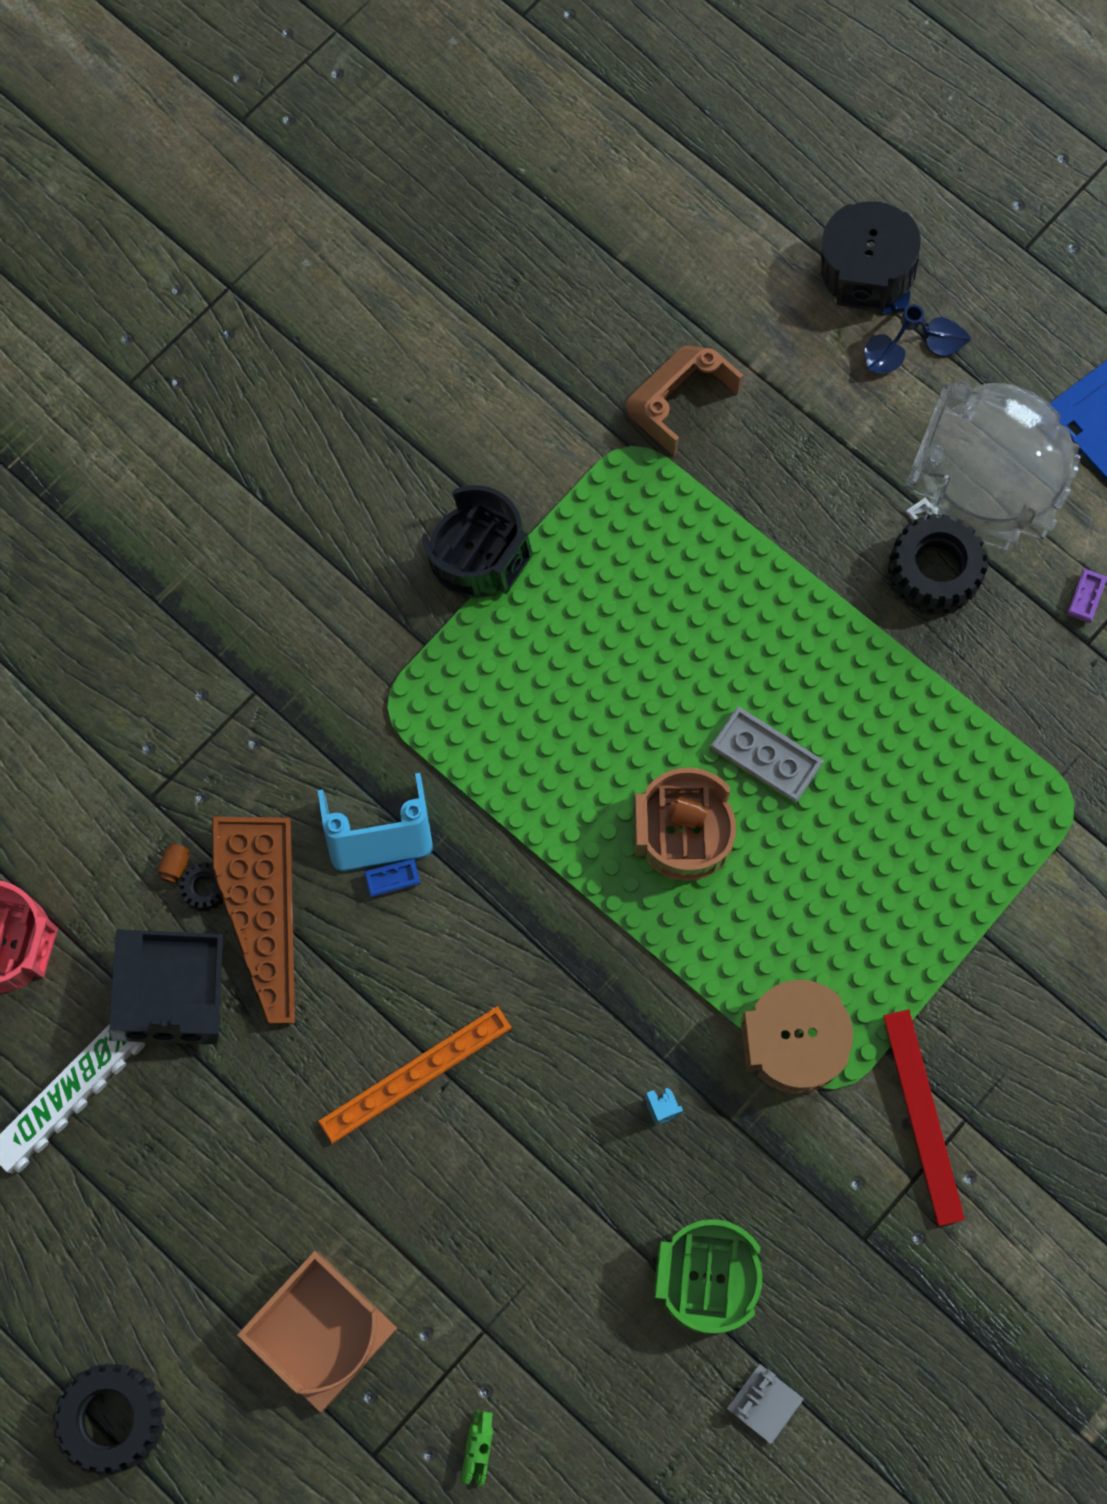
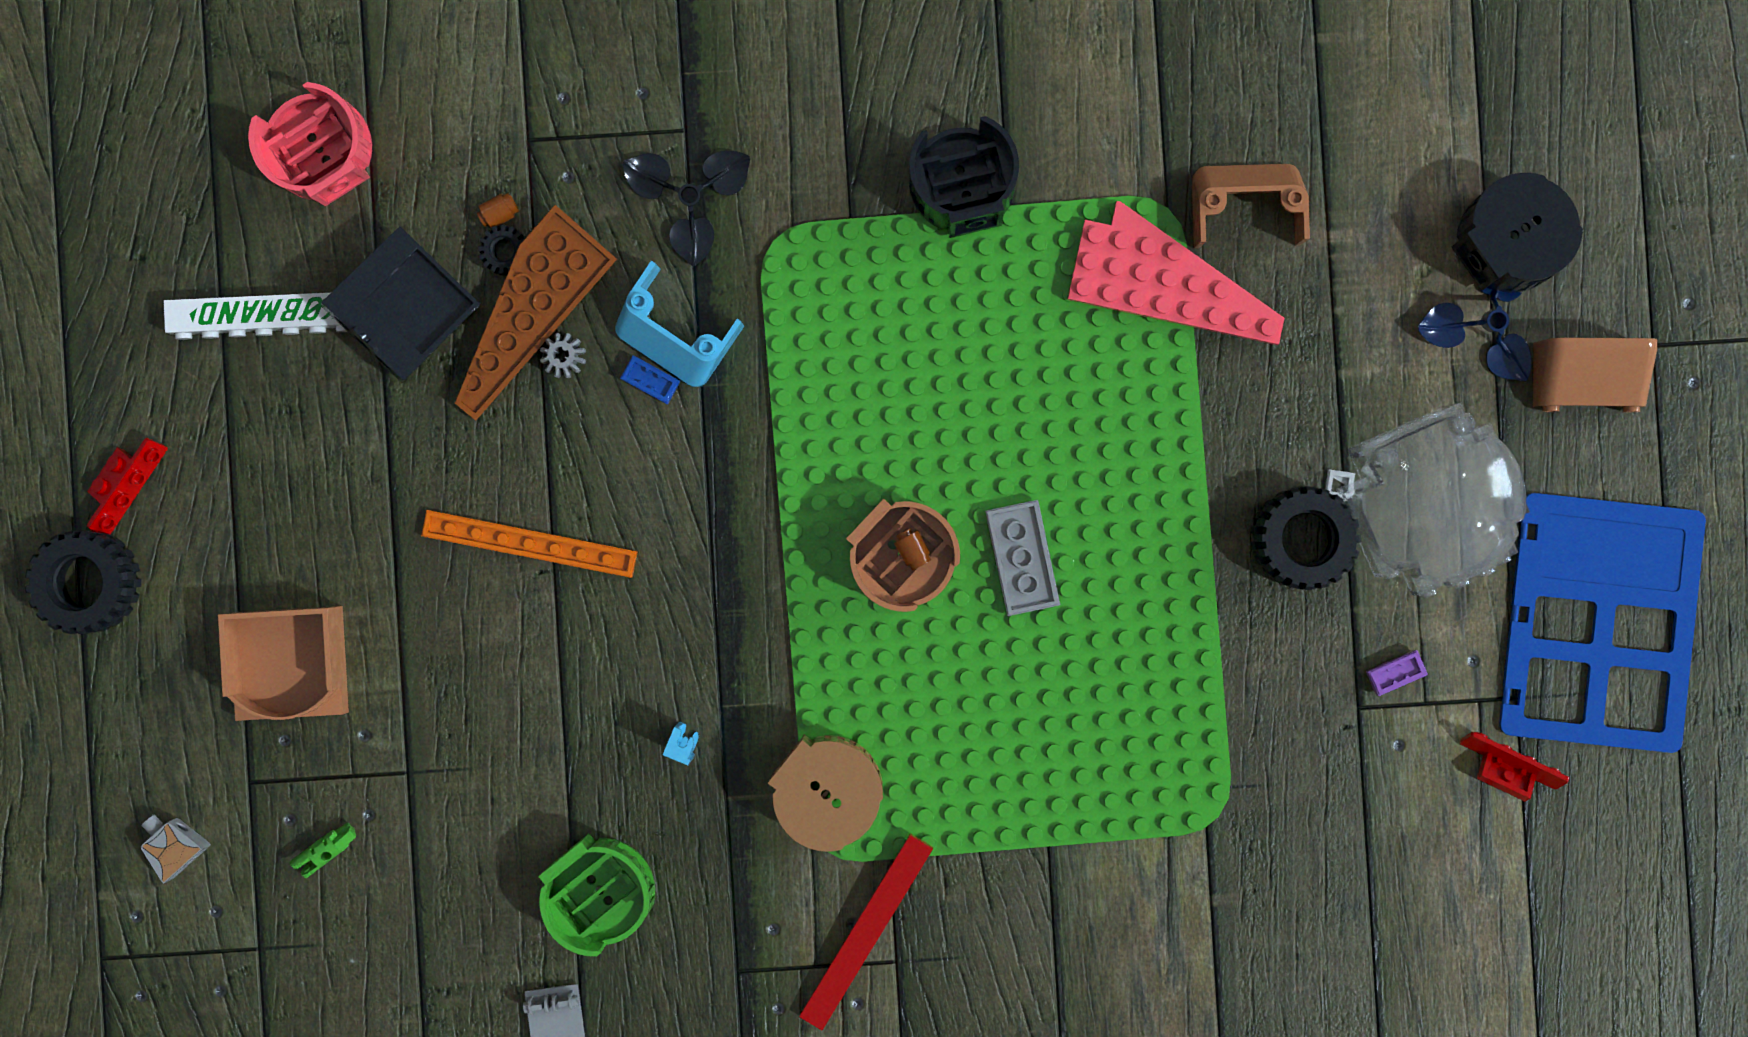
camera: 45 degrees right, 15 degrees up
none -> red bracket [87,438,168,535]
none -> light grey gear [540,333,586,378]
none -> black plant [623,151,750,266]
none -> coral wing [1067,201,1285,345]
none -> nougat windscreen [1533,338,1657,413]

